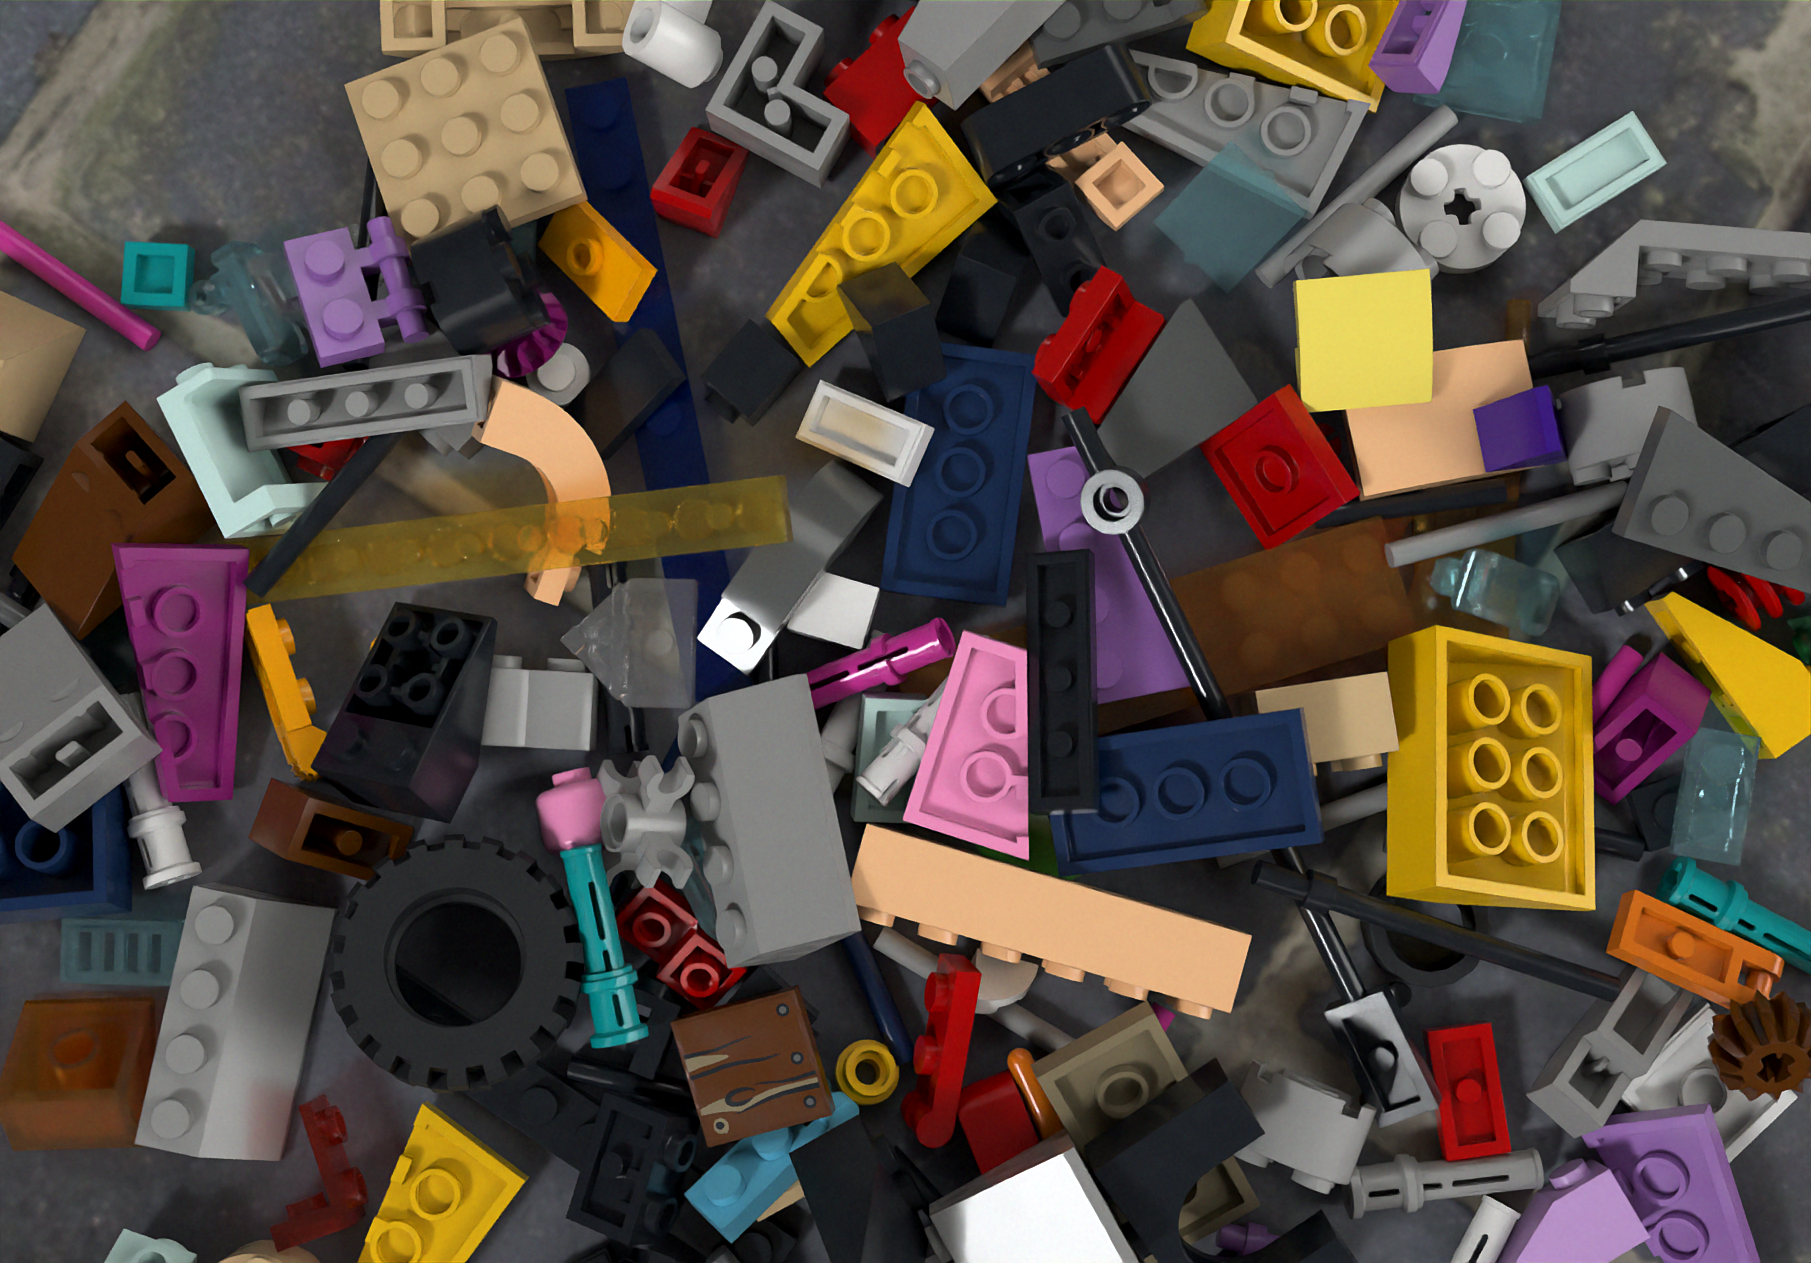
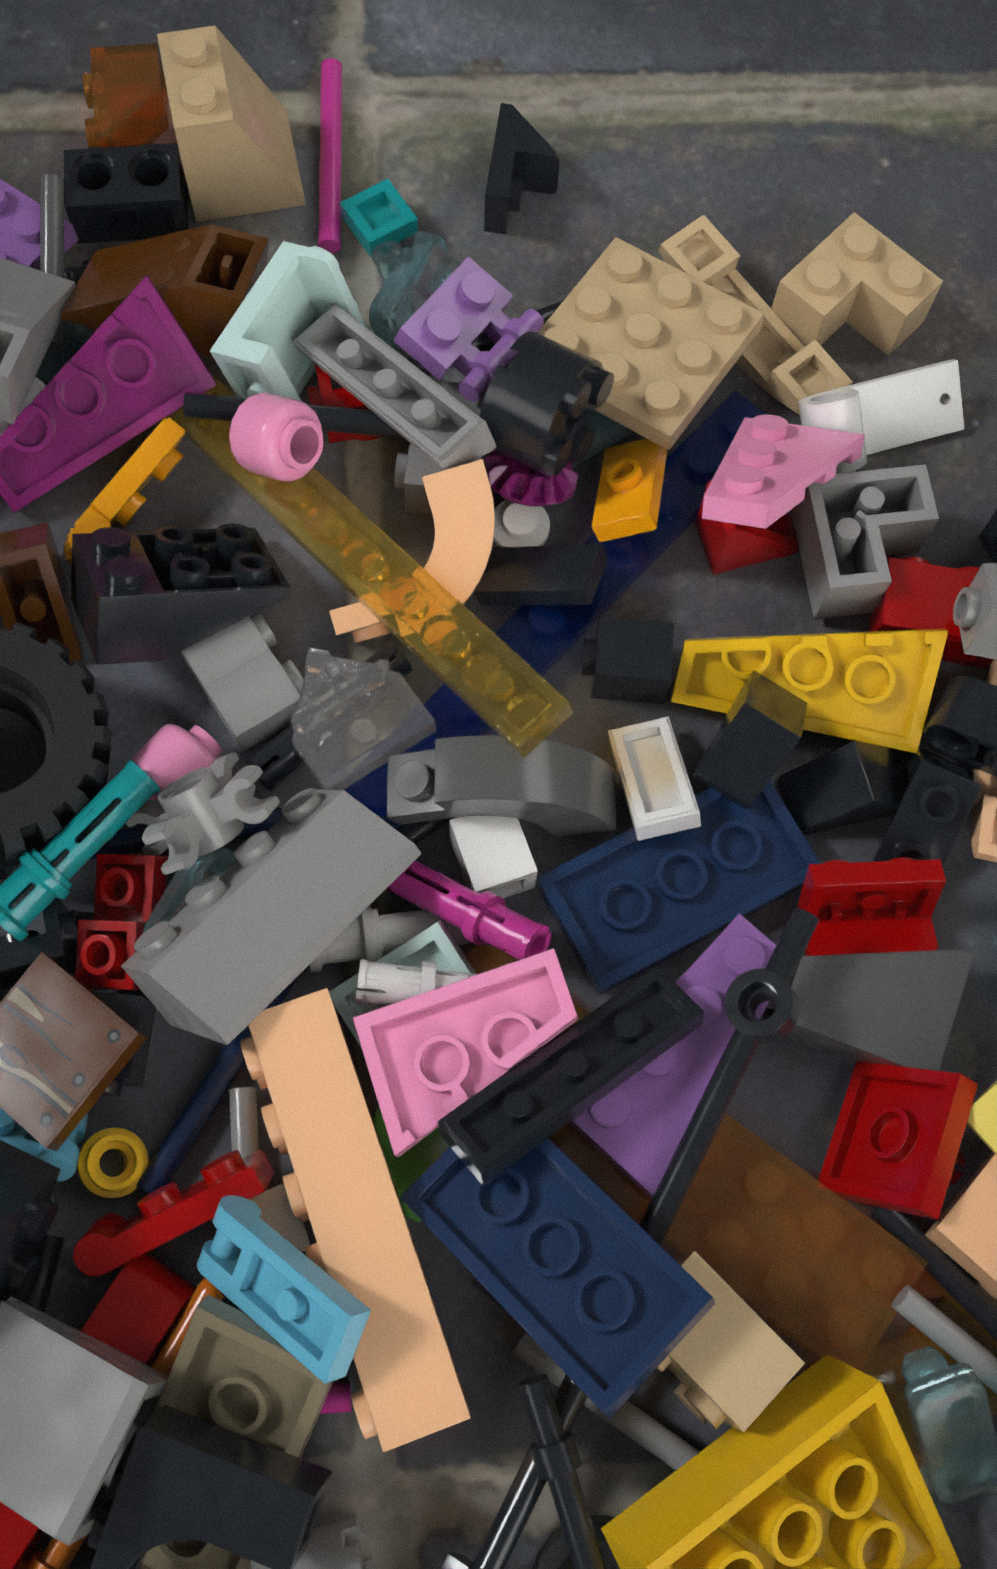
camera: 45 degrees right, 15 degrees down
none -> medium azure plate [197,1195,371,1384]
none -> bright pink head [229,392,324,482]
none -> black slope [484,103,560,234]
none -> bright pink wing [702,415,865,529]

